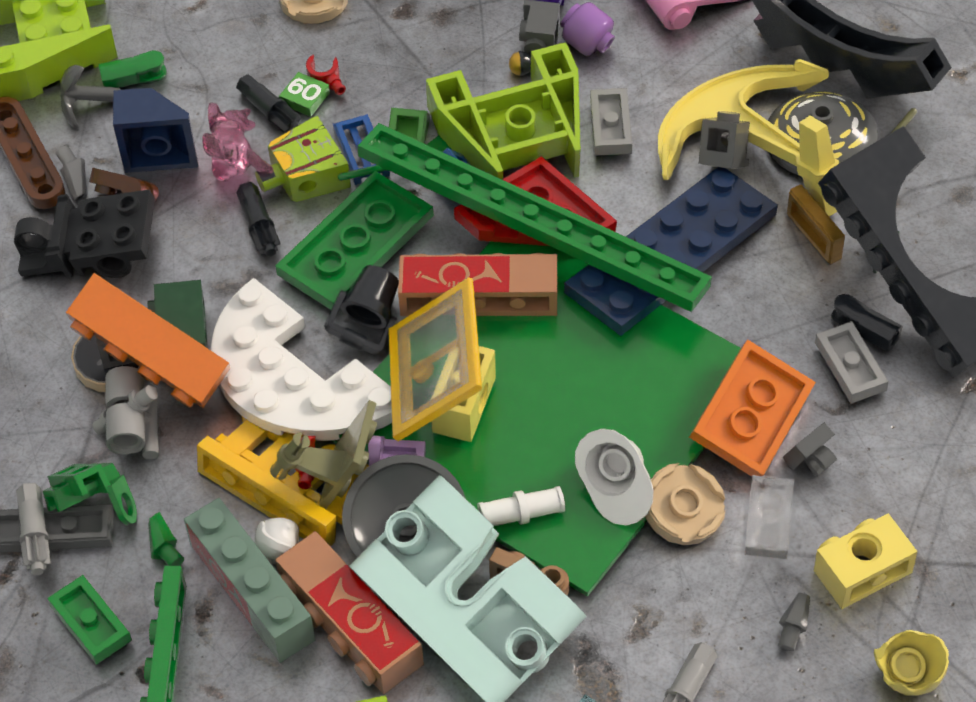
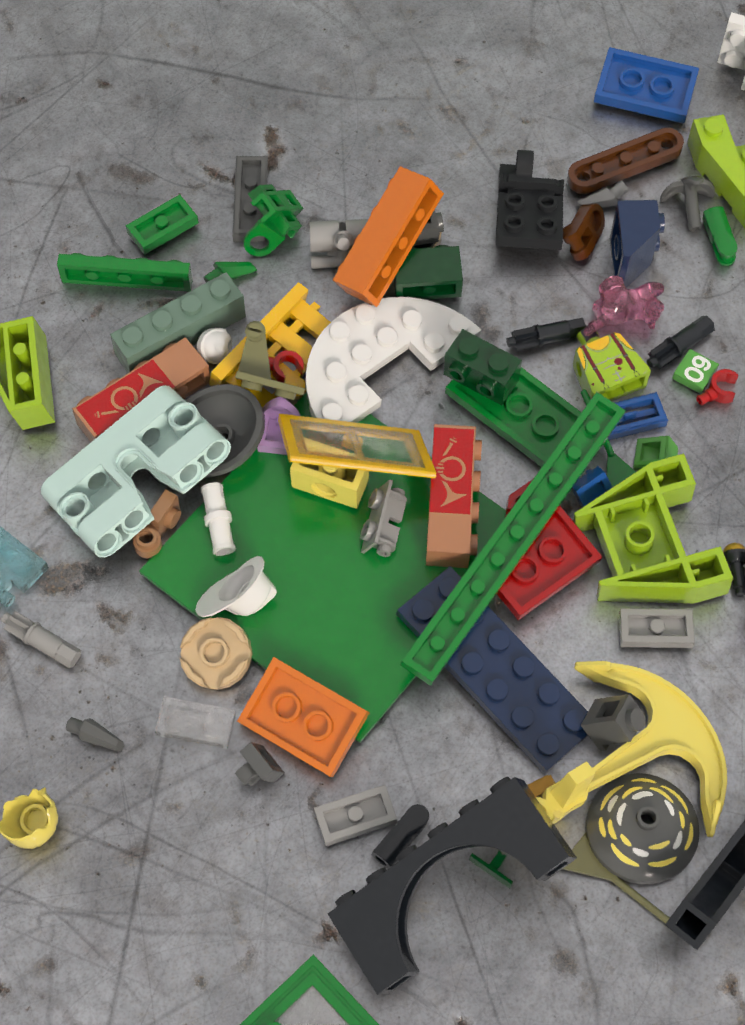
camera: 90 degrees right, 10 degrees up
light grey piece [16,483,51,575] -> none
black piece [324,265,399,355] -> none
light yellow brick [814,513,918,609] -> none
none -> light grey hinge [360,480,407,557]
none -> dark green brick [443,329,522,406]

